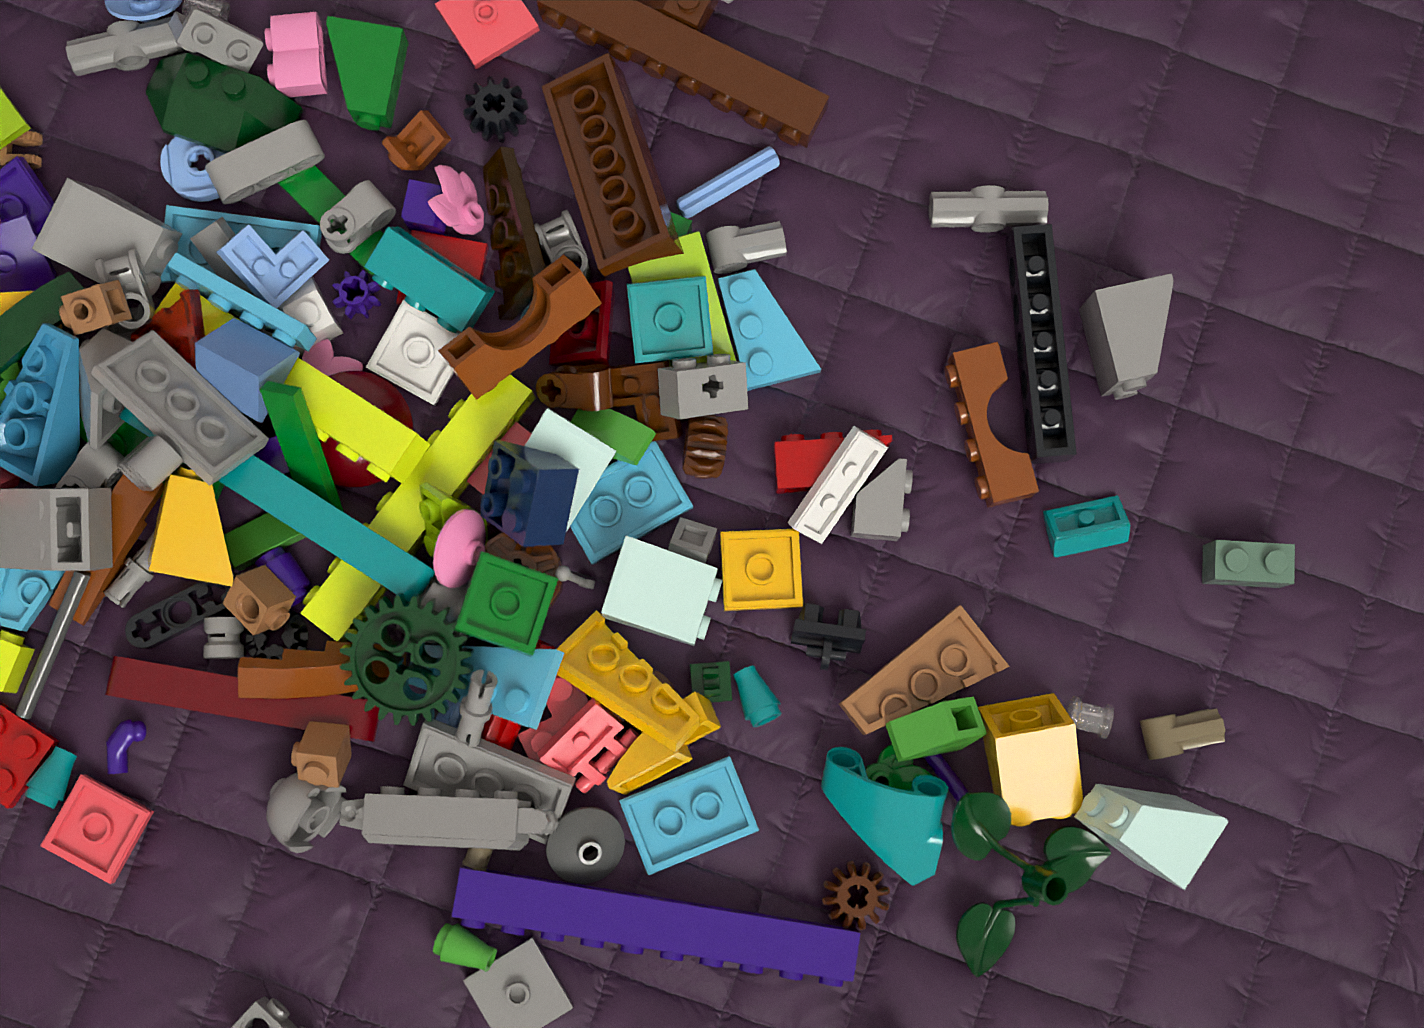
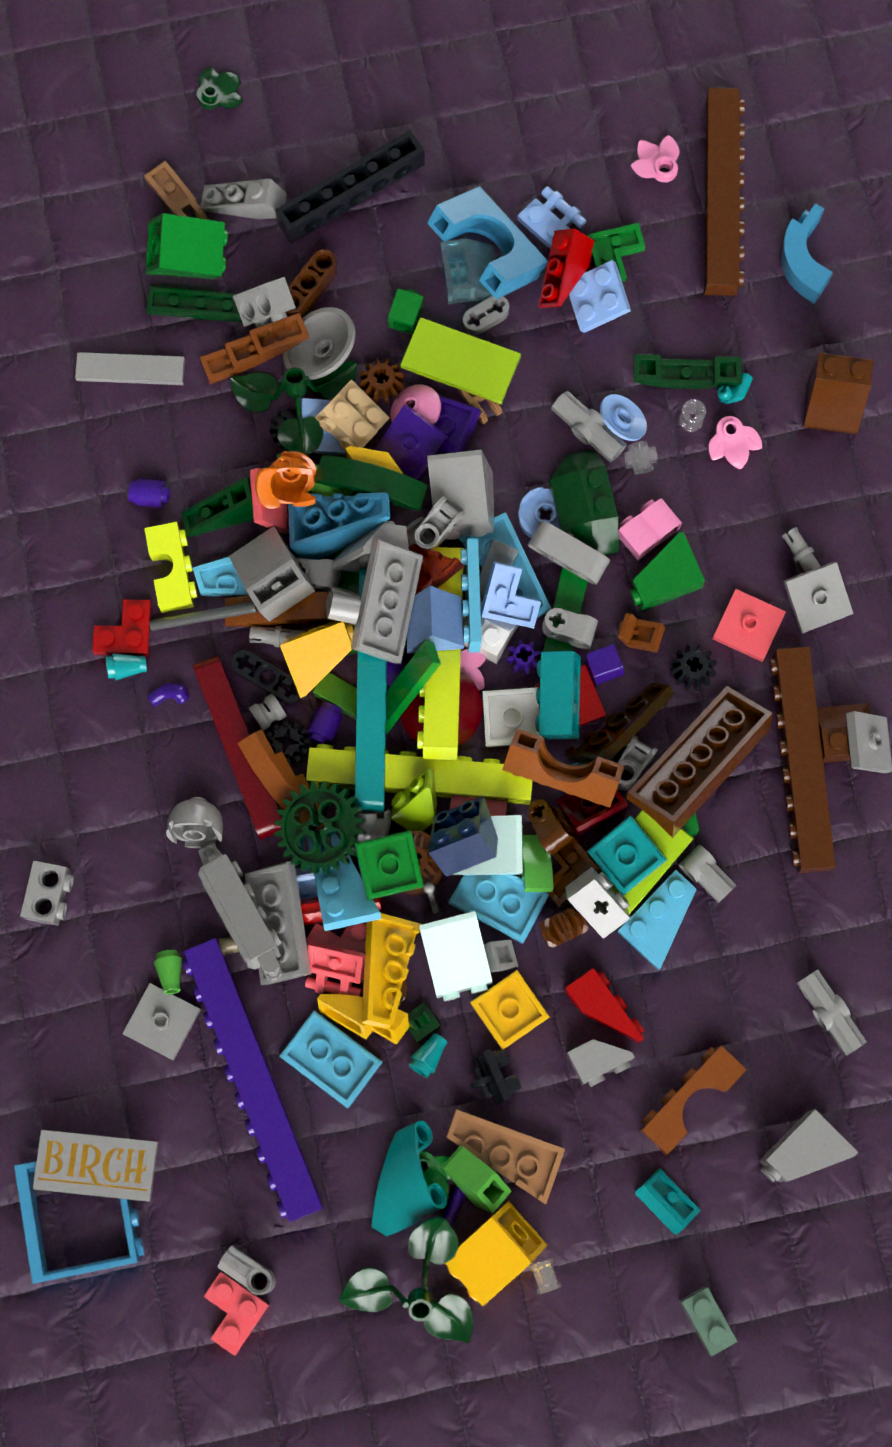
camera: 65 degrees right, 5 degrees down
coral plate [41,774,154,884] -> none
medium nougat brick [59,280,132,335] -> none
light grey bracket [168,7,263,73] -> none
medium nougat brick [222,565,296,636] -> none
medium nougat brick [291,721,352,788] -> none
bright pink plate [428,165,484,235] -> none
bright pink dish [433,509,486,588] -> none
light grey pin [455,670,498,748] -> none
dark grey dish [546,807,625,884] -> none
light blue axle [676,147,780,219] -> none
white tile [787,426,888,544] -> none
reddish brown gear [822,861,890,930] -> none
black brick [1005,224,1077,464] -> none
light aqua slope [1074,784,1229,890] -> none
dark tan piece [1140,708,1226,760] -> none

